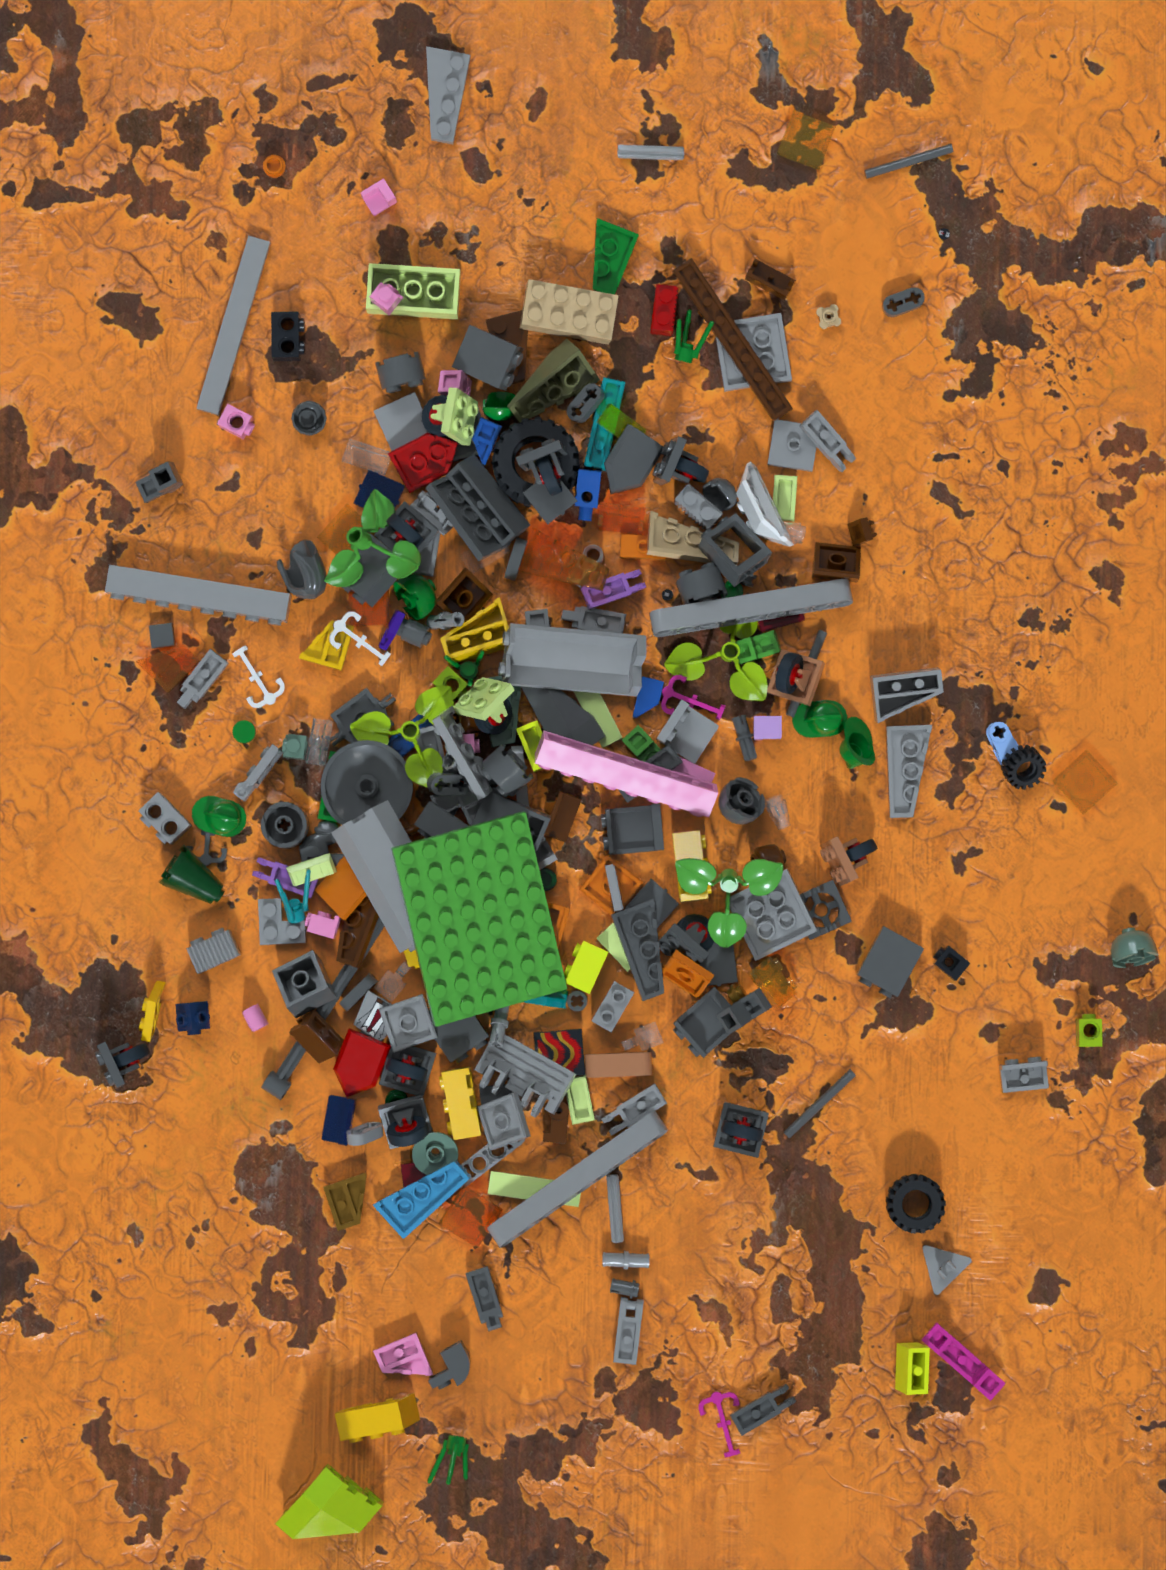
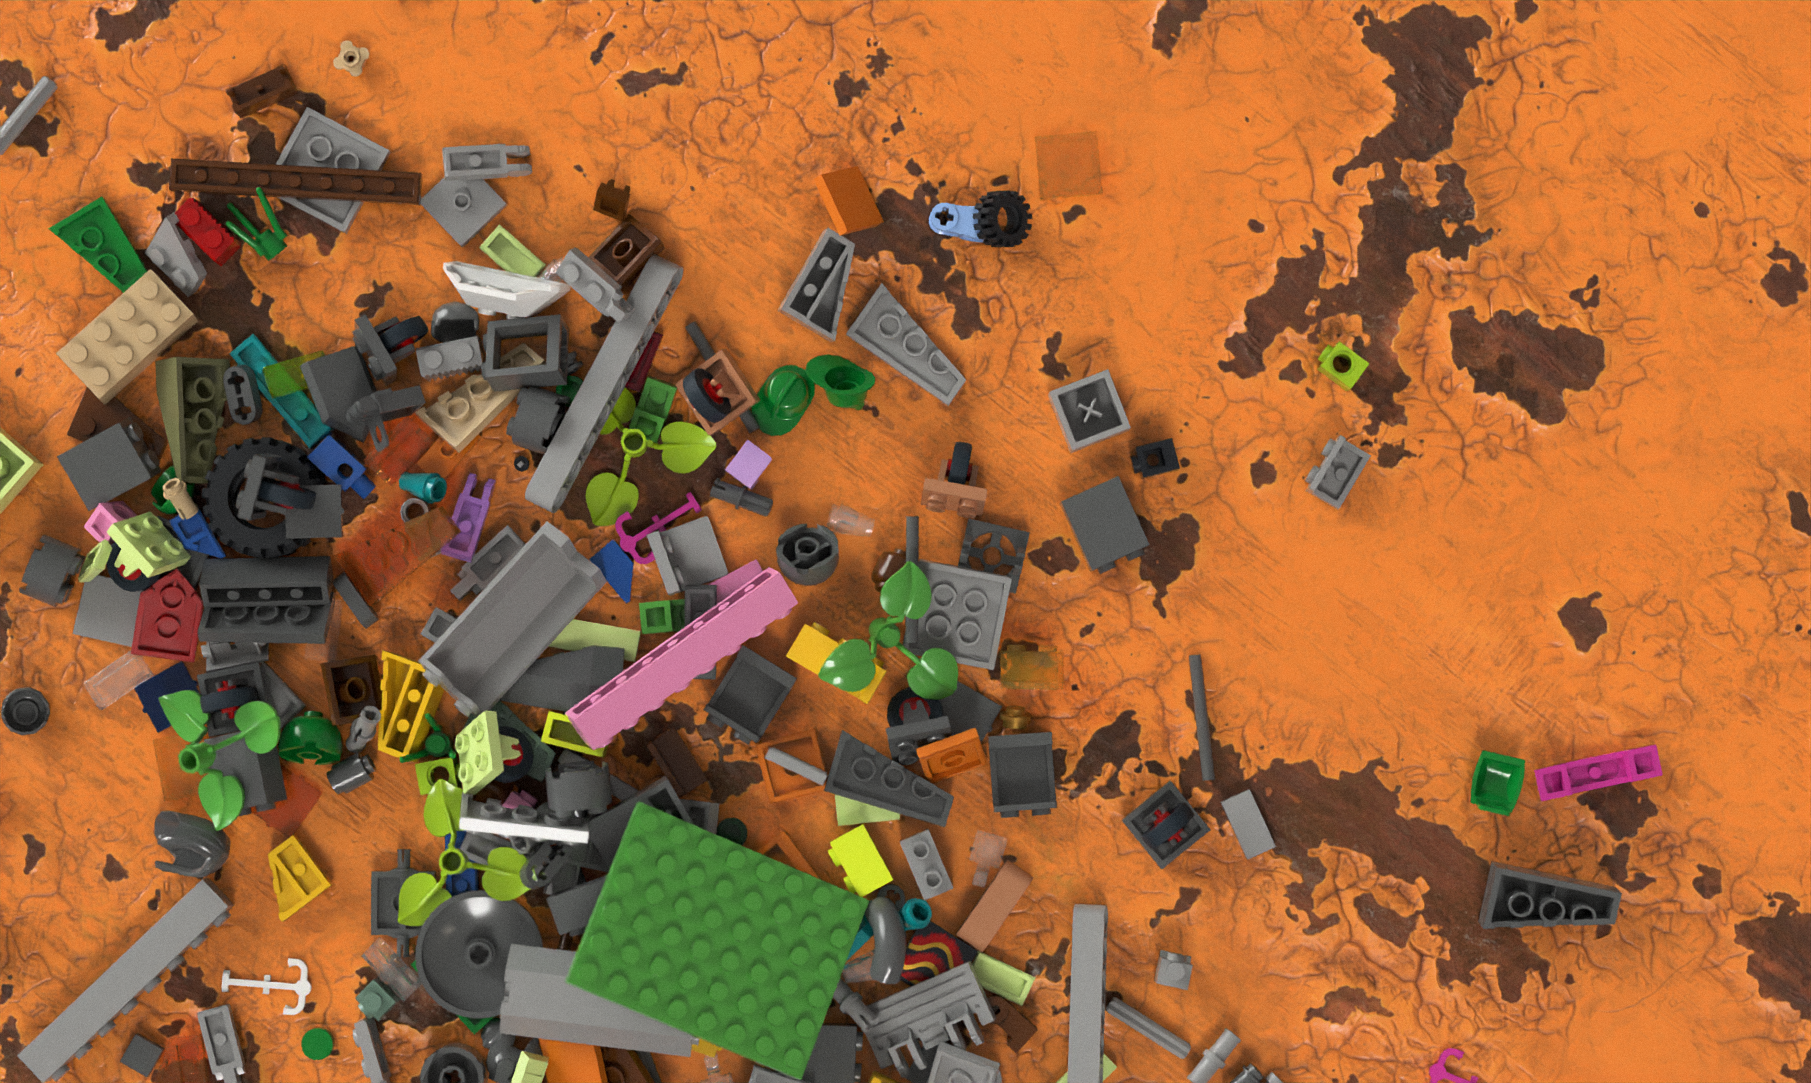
camera: 60 degrees left, 0 degrees up
white piece [329,611,391,666] -> none
dark purple tile [378,609,405,651] -> none
light grey hinge [601,1083,667,1136] -> none
dark grey piece [625,879,679,928] -> none
dark grey brick [716,987,772,1035] -> none
dark grey hinge [730,1384,796,1436] -> none
black tyre [886,1174,946,1234] -> none
neon yellow brick [895,1342,930,1395] -> none
light grey piece [922,1245,972,1295] -> none
sand green cylinder [1110,927,1158,968] -> none
none -> yellowish green tile [78,539,112,583]
none -> light grey wing [145,213,207,297]
none -> tan pin [163,478,199,519]
none -> dark grey piece [346,385,425,452]
none -> teal cone [399,472,447,504]
none -> light grey hinge [556,248,635,323]
none -> orange tile [814,166,884,236]
none -> clear cone [842,949,874,984]
none -> dark grey cylinder [865,897,906,984]
none -> teal cone [899,898,932,931]
none -> dark grey bar [905,516,919,643]
none -> light grey brick [1048,369,1131,453]
none -> light grey brick [1154,950,1193,990]
none -> light grey tile [1220,789,1276,860]
none -> green piece [1470,750,1525,816]
none -> dark grey wedge [1478,861,1622,929]

